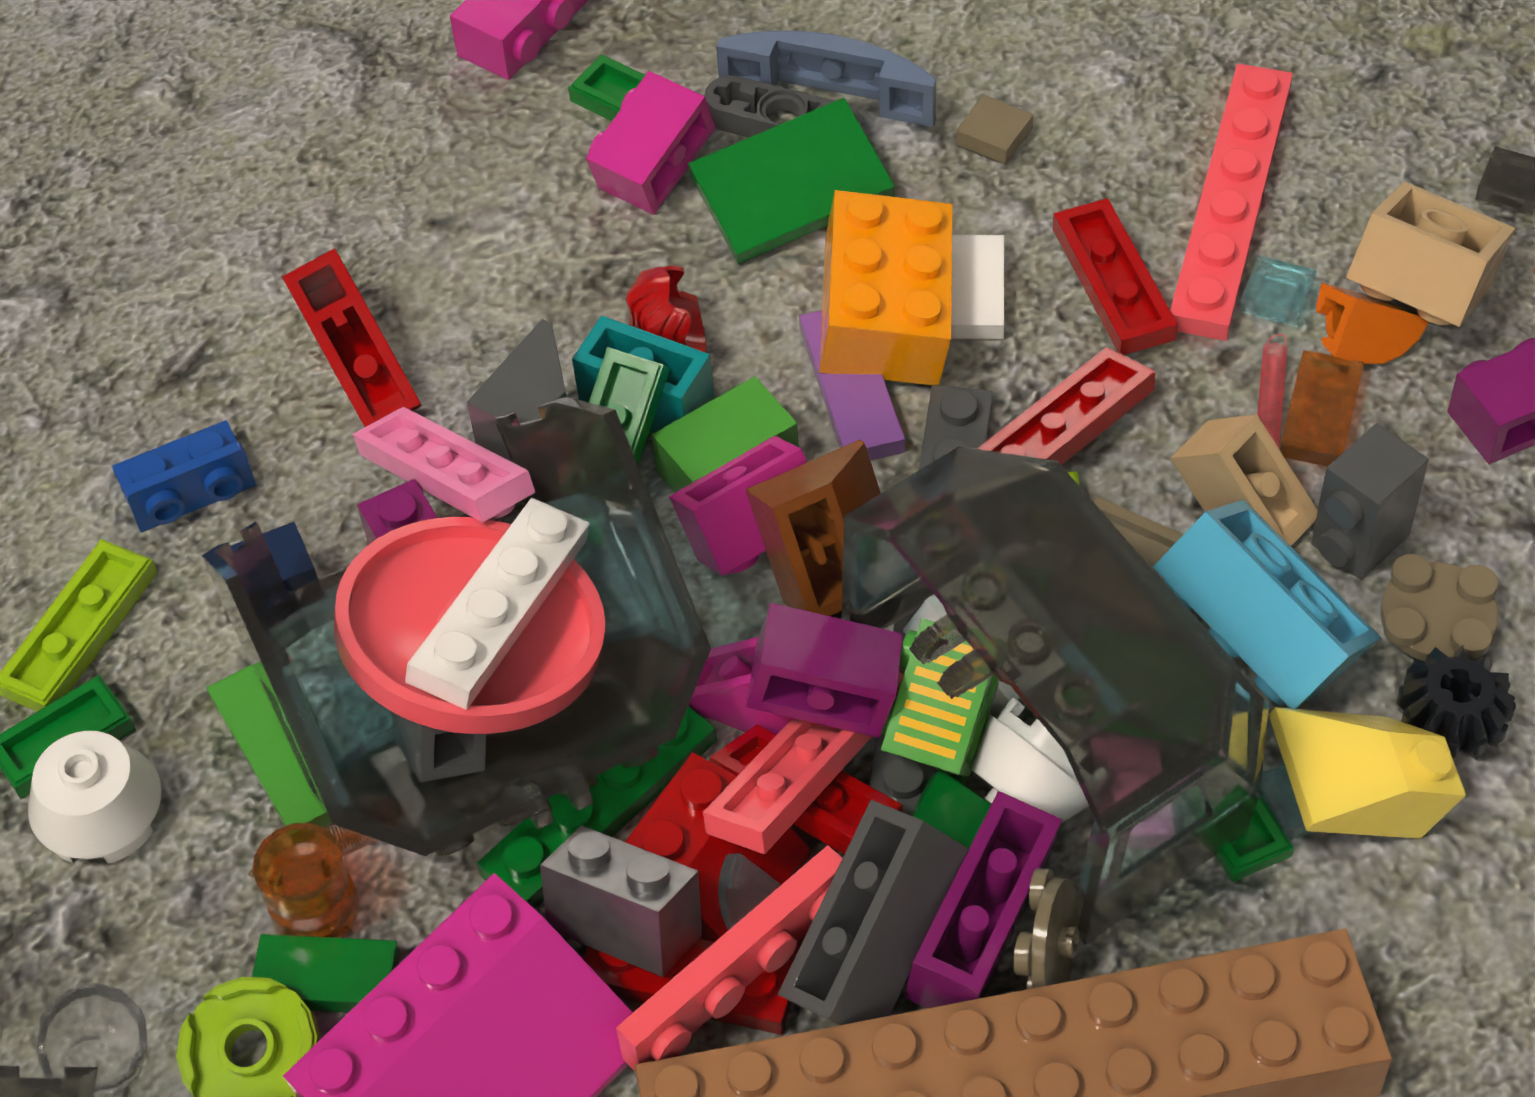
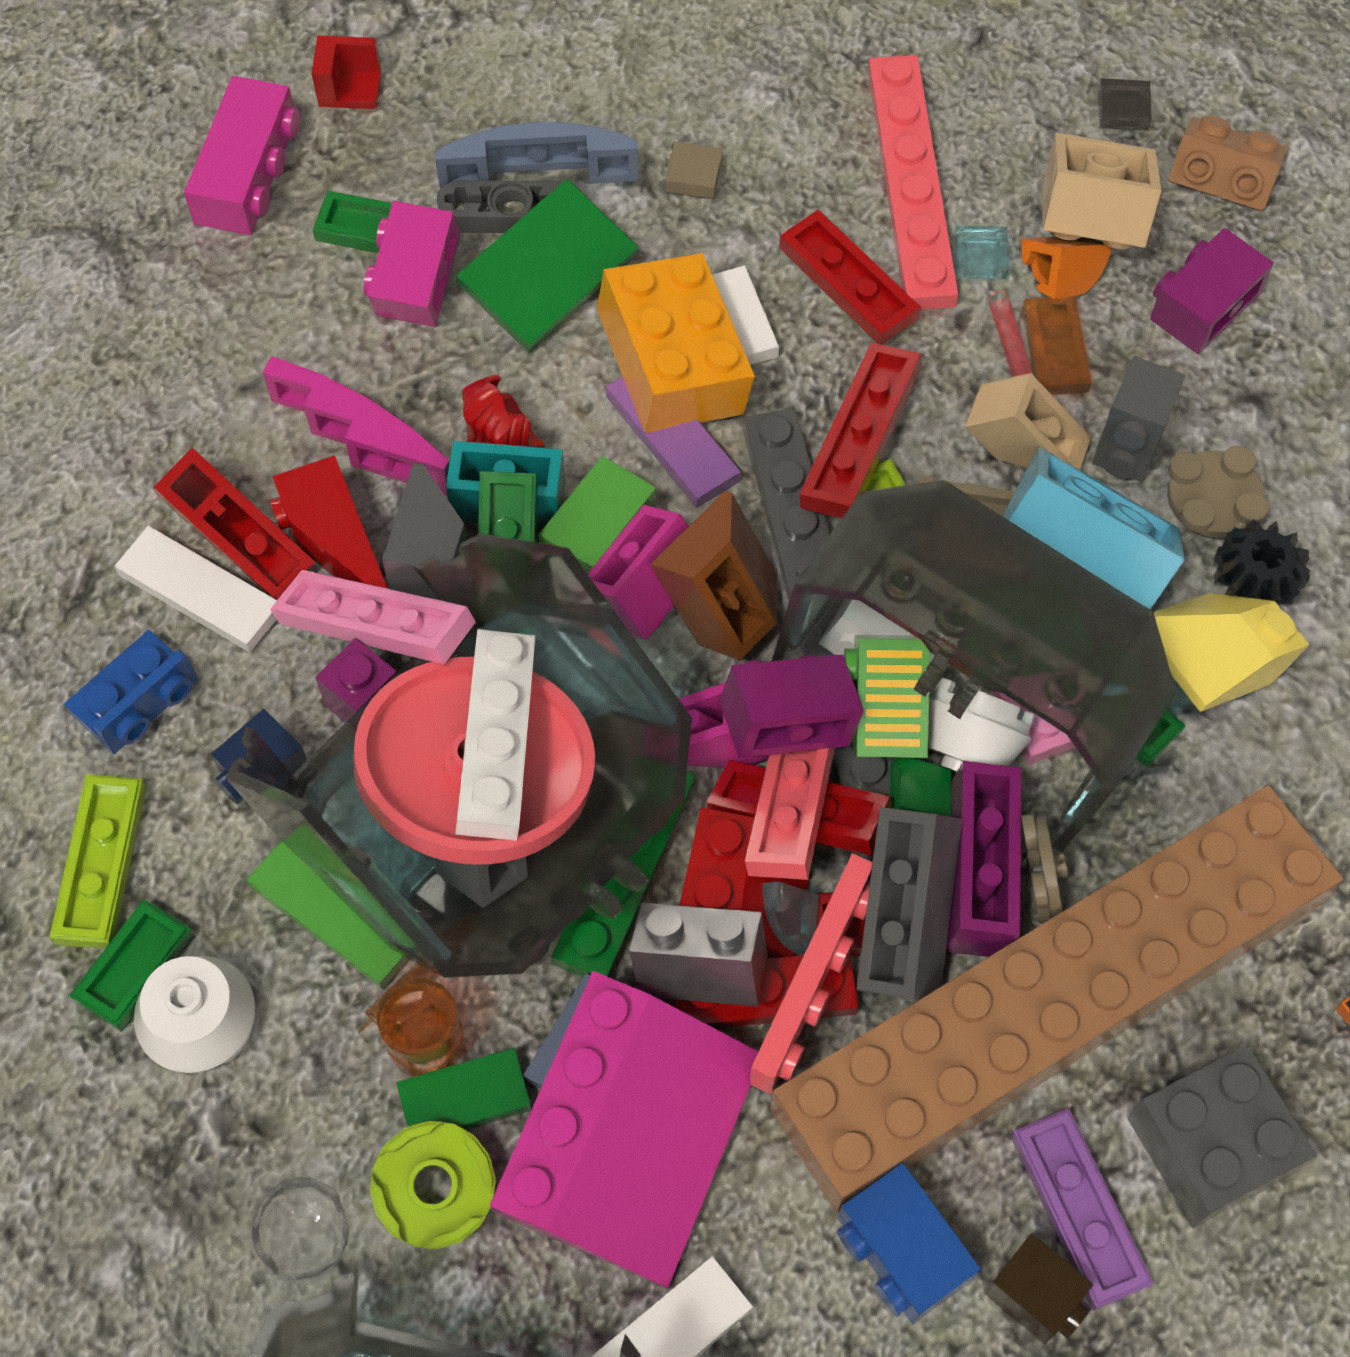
camera: 25 degrees left, 10 degrees up
none -> white tile [114,526,277,653]
none -> dark pink slope [263,356,450,496]
none -> red slope [269,455,388,589]

